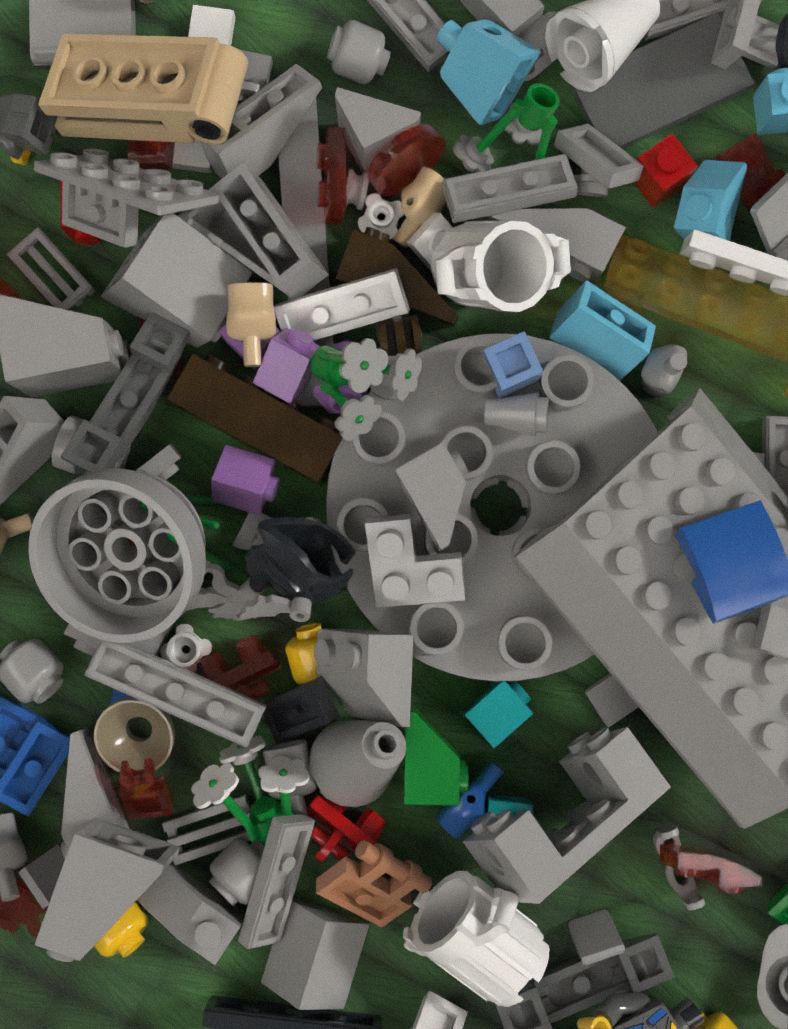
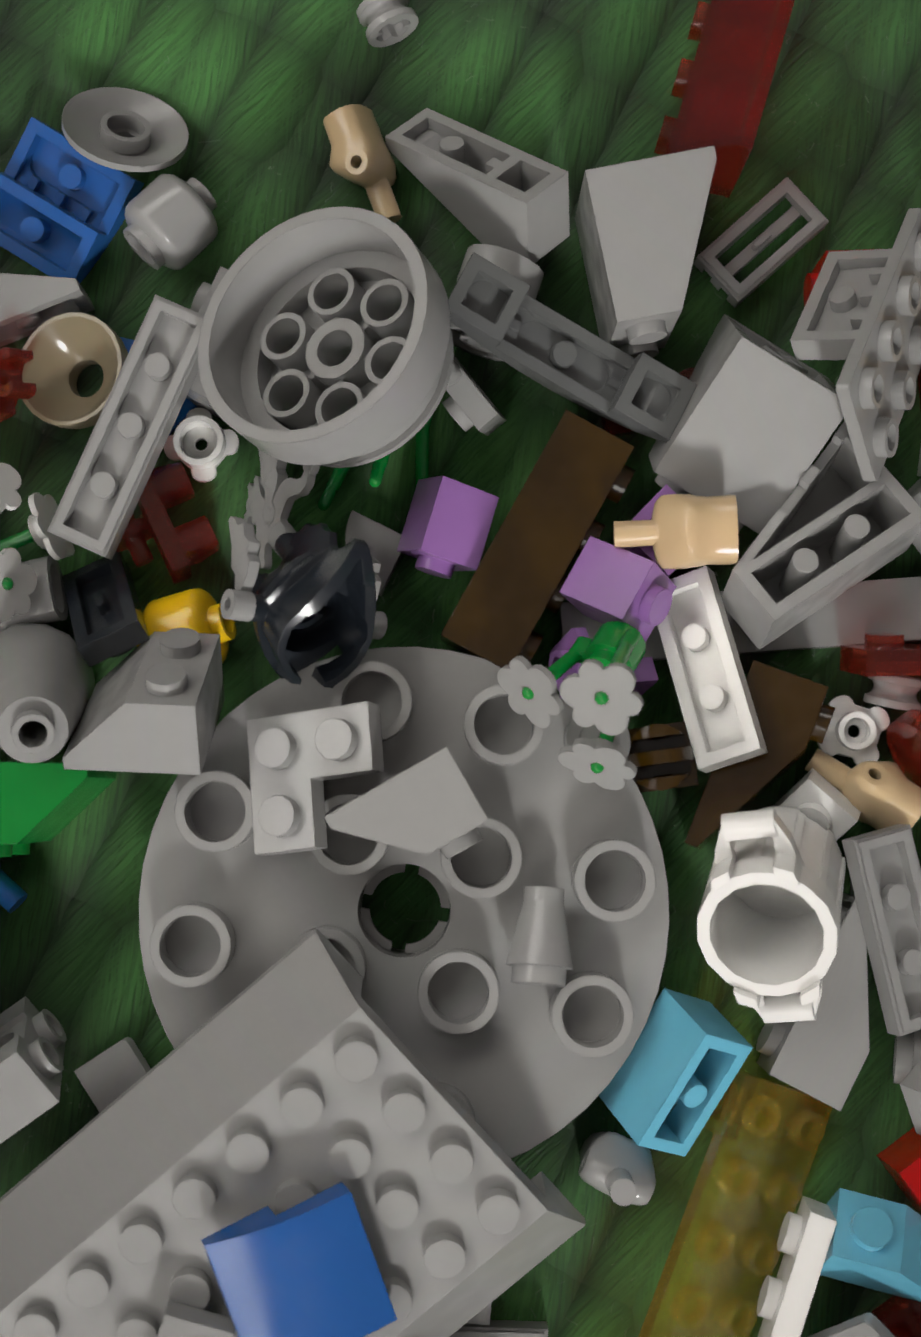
camera: 85 degrees right, 0 degrees up
teal brick [462,681,533,748] -> none
medium blue panel [482,331,543,399] -> none

